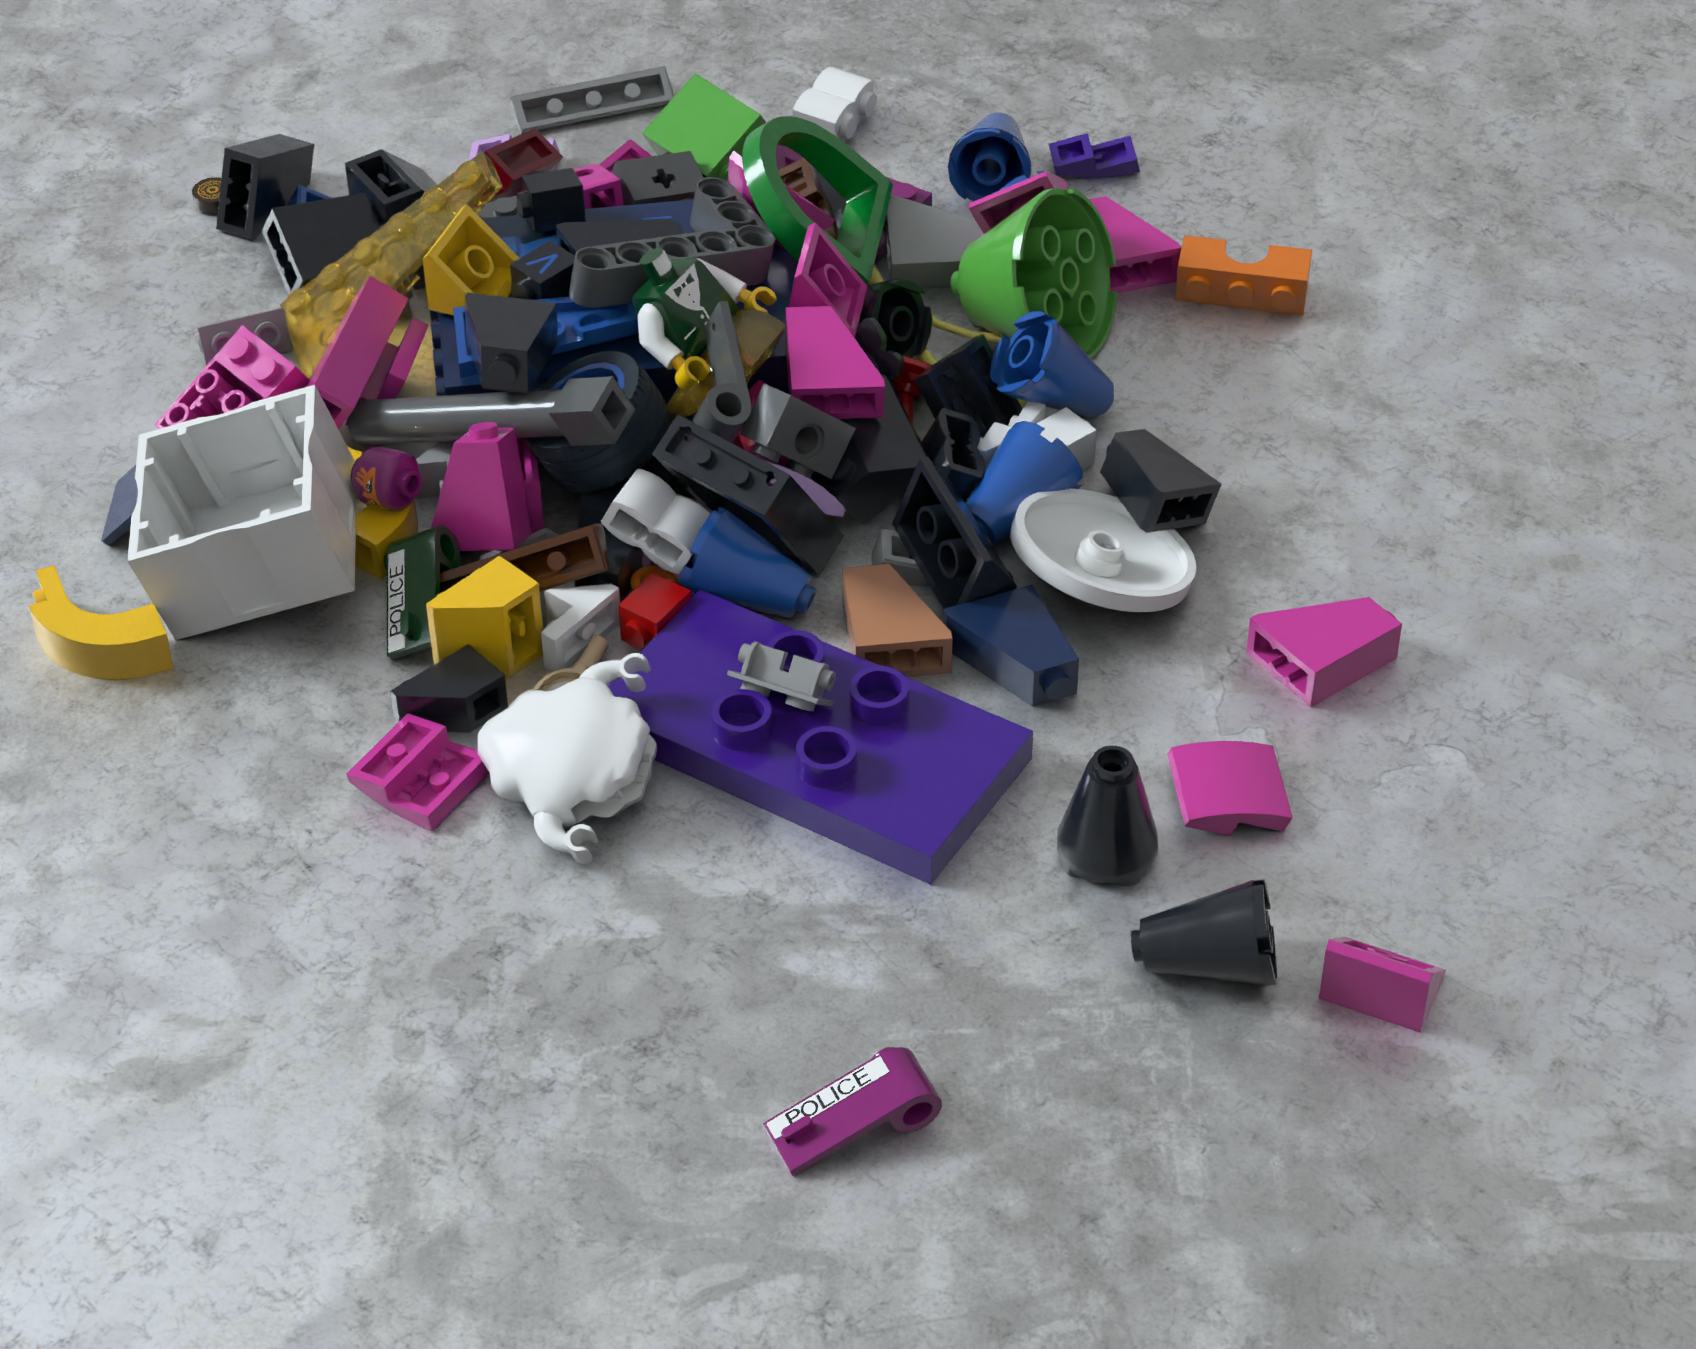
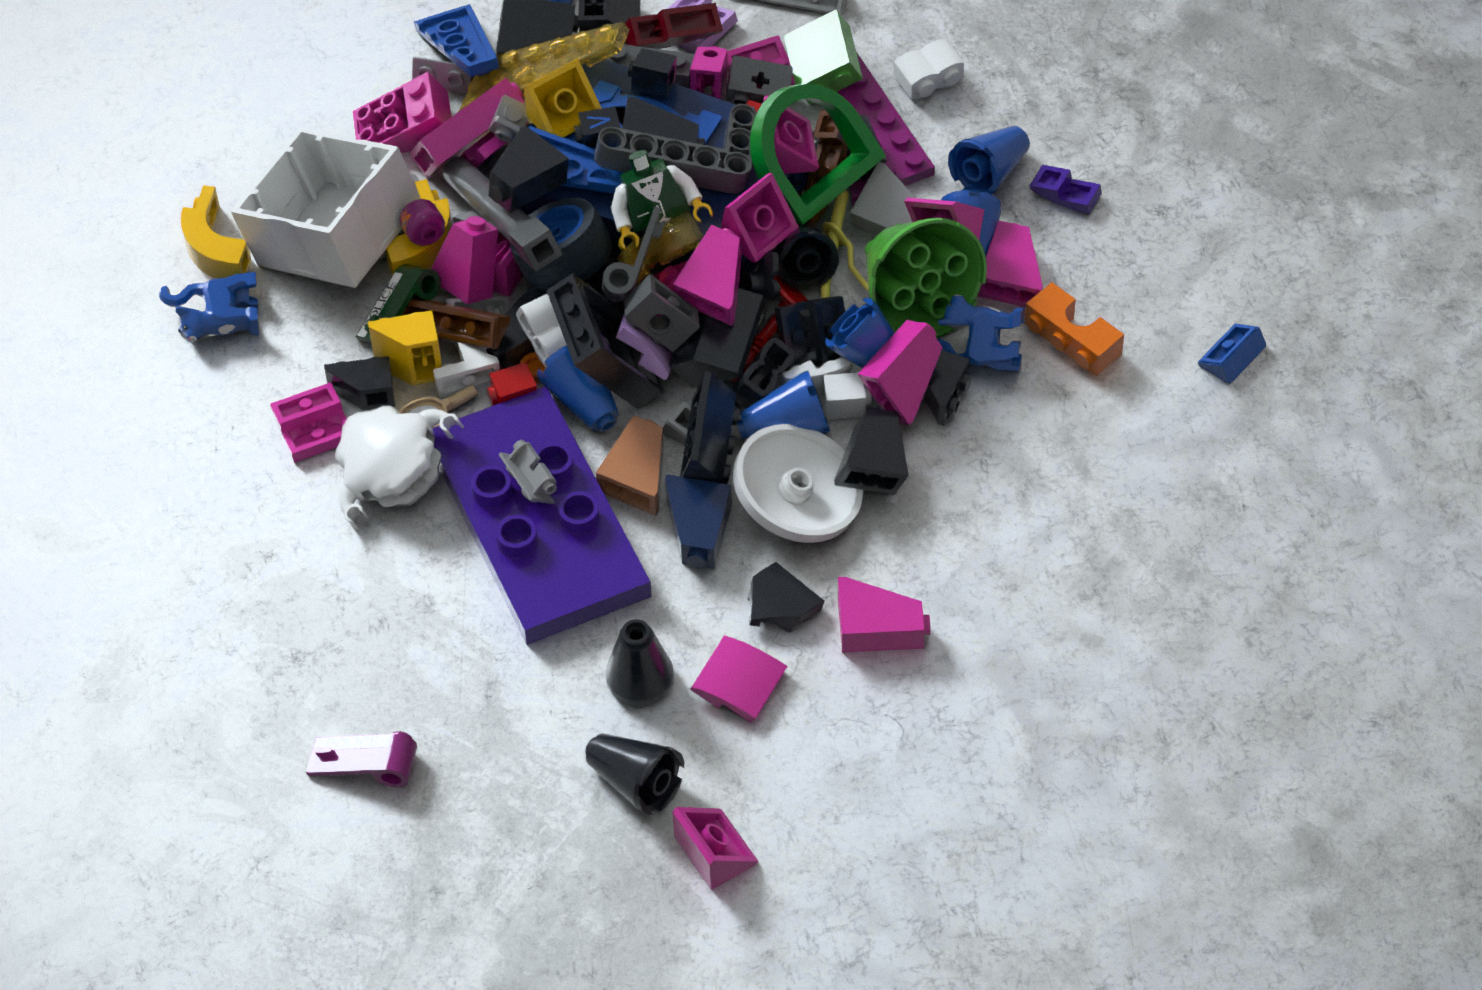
camera: 35 degrees right, 10 degrees up
none -> blue animal [159,272,259,342]
none -> blue wing [414,4,500,77]
none -> light grey bracket [488,94,528,142]
none -> black slope [747,562,825,632]
none -> dark pink slope [858,320,943,425]
none -> black slope [924,350,973,426]
none -> blue animal [937,295,1025,371]
none -> blue slope [1198,323,1266,383]

